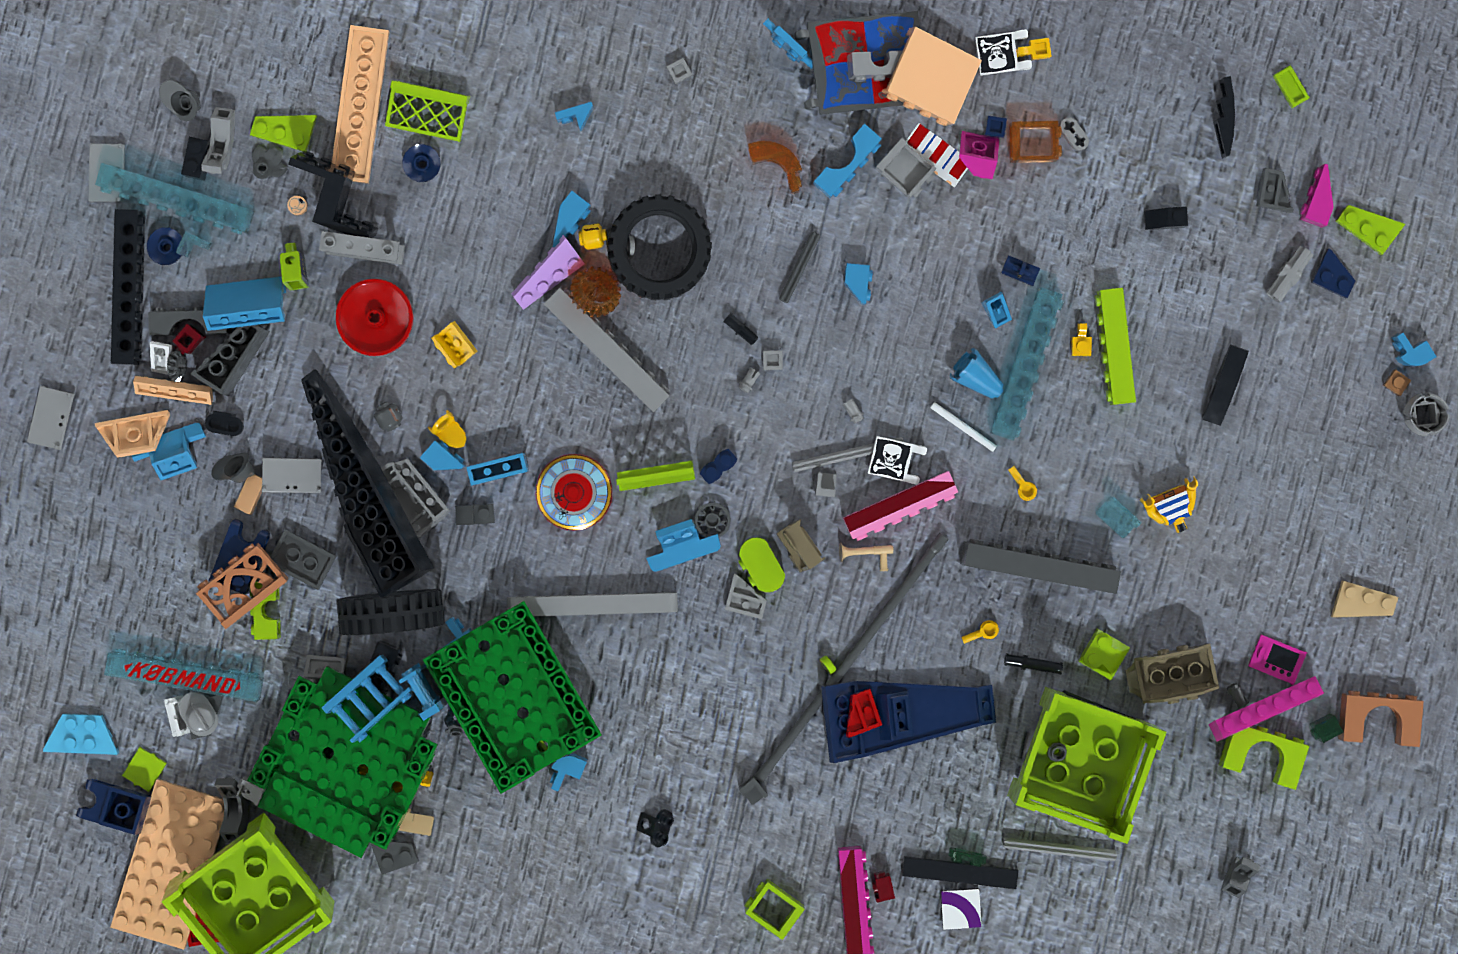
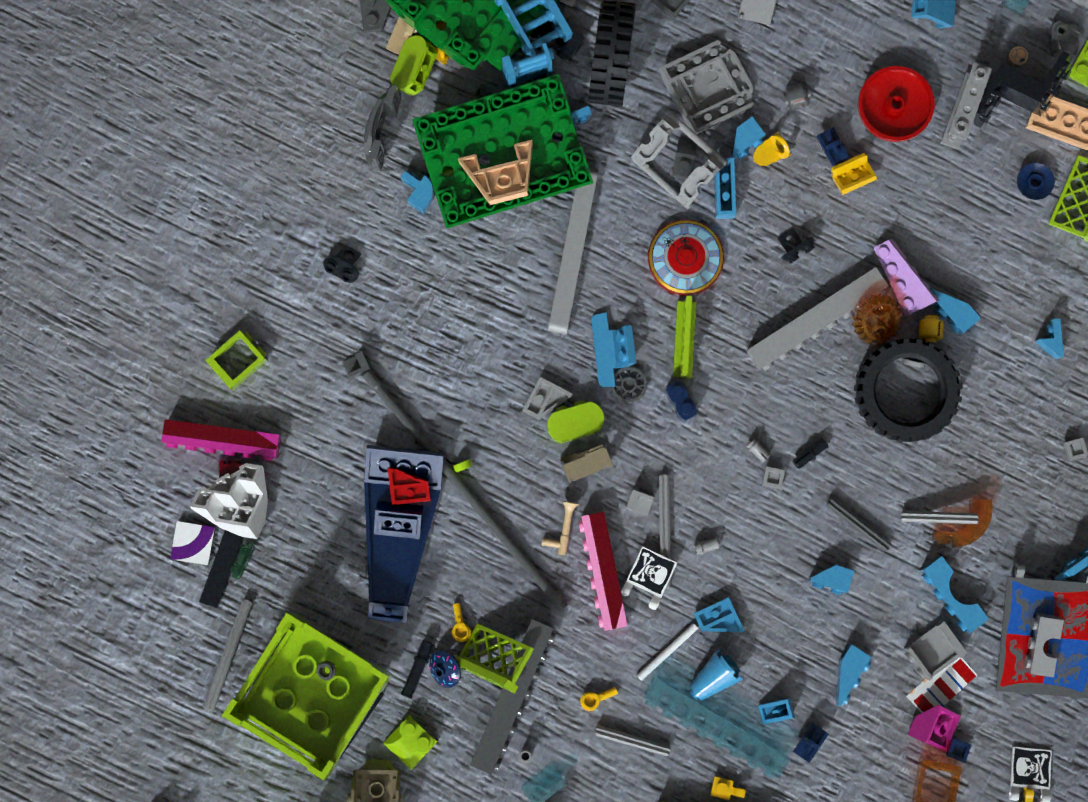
camera: 105 degrees right, 5 degrees down
lime torso [280,243,309,291] -> none
black wedge [301,369,434,597] -> none
light nougat panel [882,27,982,126] -> none
none -> white brick [190,463,268,539]
none -> dark grey slope [364,85,401,171]
none -> lime brick [390,35,437,95]
none -> dark blue dish [429,651,461,688]
none -> lime fence [454,623,534,694]
none -> light nougat wing [458,140,533,205]
none -> light grey pin [518,748,533,764]
none -> light grey axle [595,725,670,756]
none -> light grey piece [631,112,728,210]
none -> dark azure wing [694,597,745,632]
none -> black bracket [778,229,816,264]
none -> dark blue hips [816,127,849,166]
none -> dark azure slope [836,644,872,707]
none -> light grey axle [901,511,979,524]

